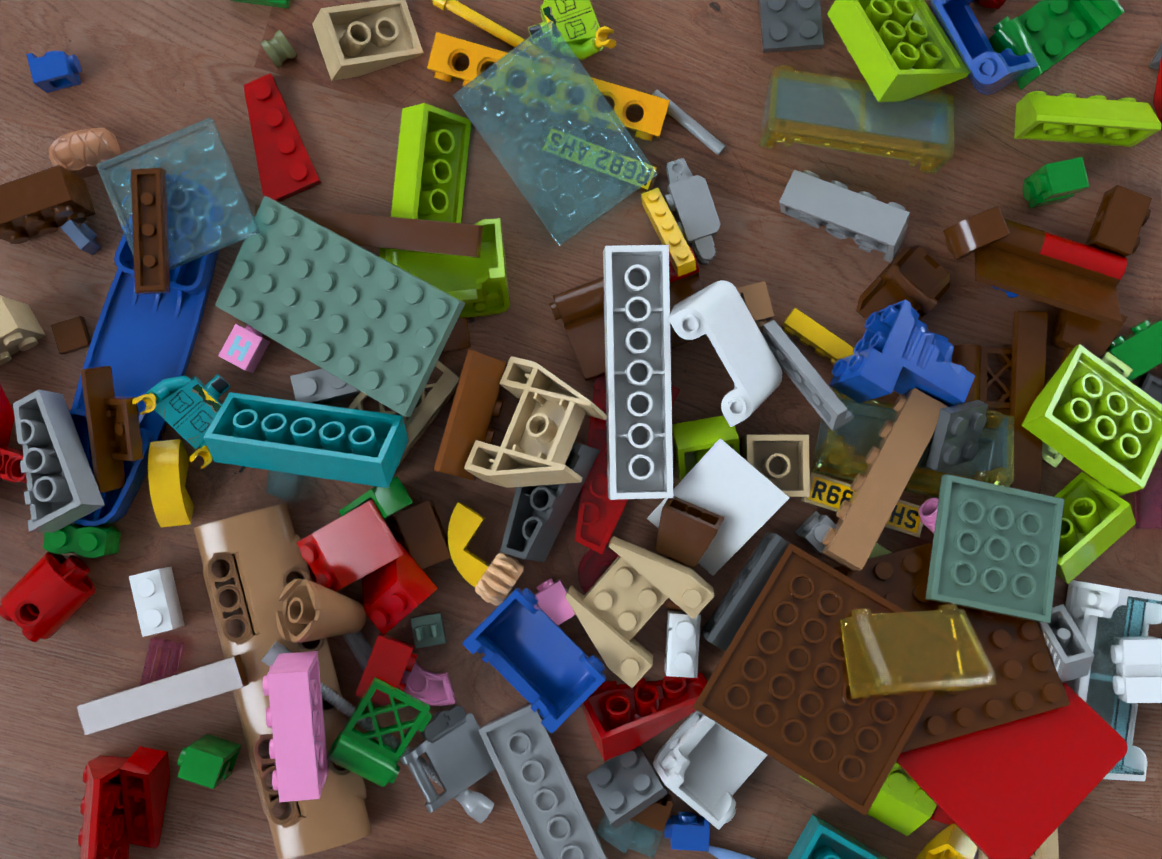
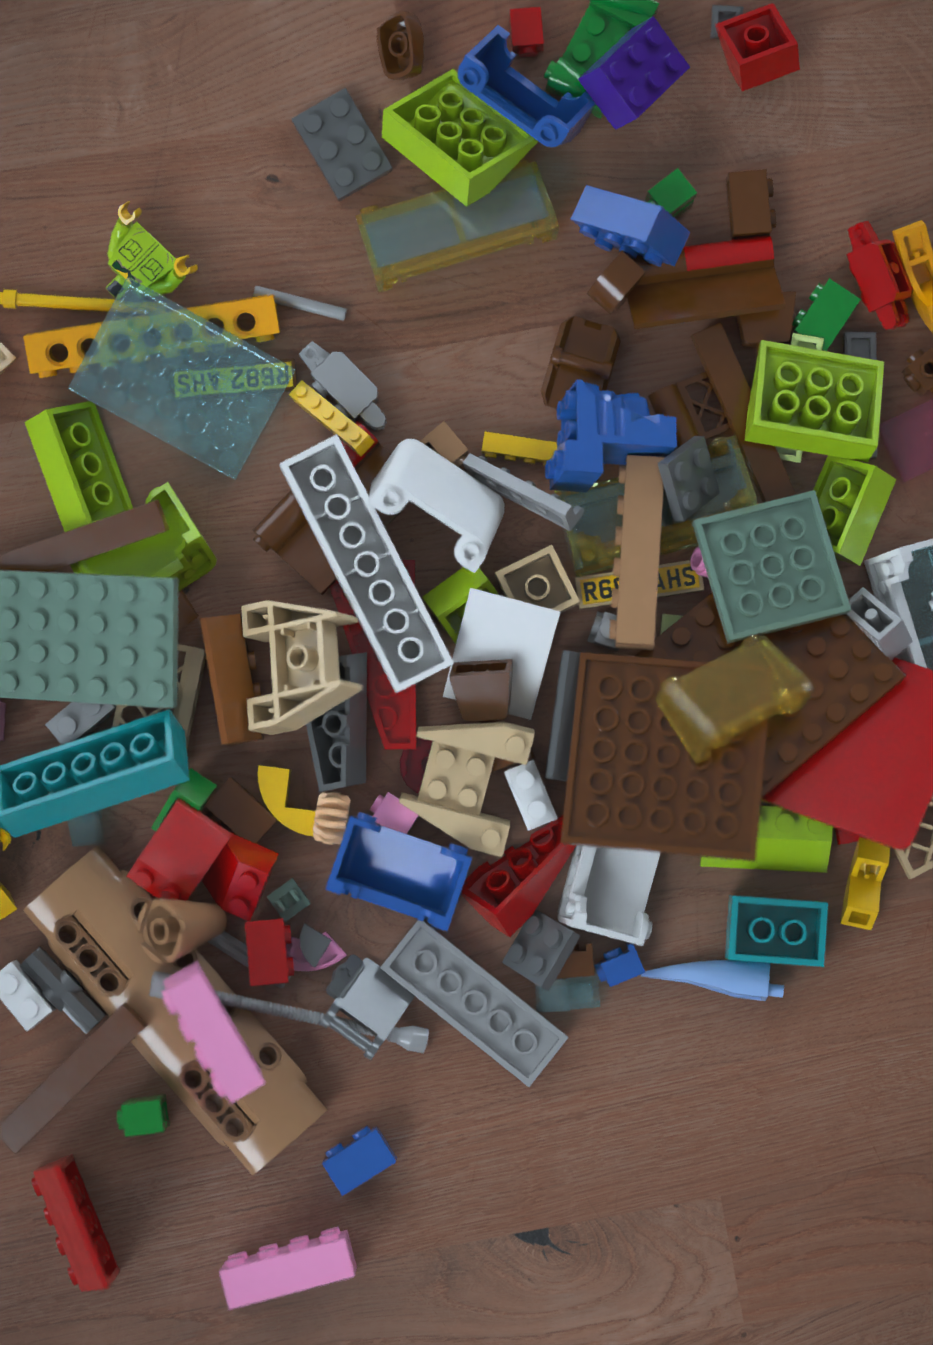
camera: 30 degrees left, 0 degrees up
red slope [119,746,170,849] -> none
clear pink tile [140,637,184,685] -> none
green piece [327,677,432,787] -> none
light grey wedge [779,170,910,263] -> none
lime slope [1014,91,1161,147] -> none
none -> dark grey piece [20,946,107,1034]
none -> dark grey tile [300,924,332,967]
none -> blue brick [571,185,690,267]
none -> dark purple brick [578,16,690,130]

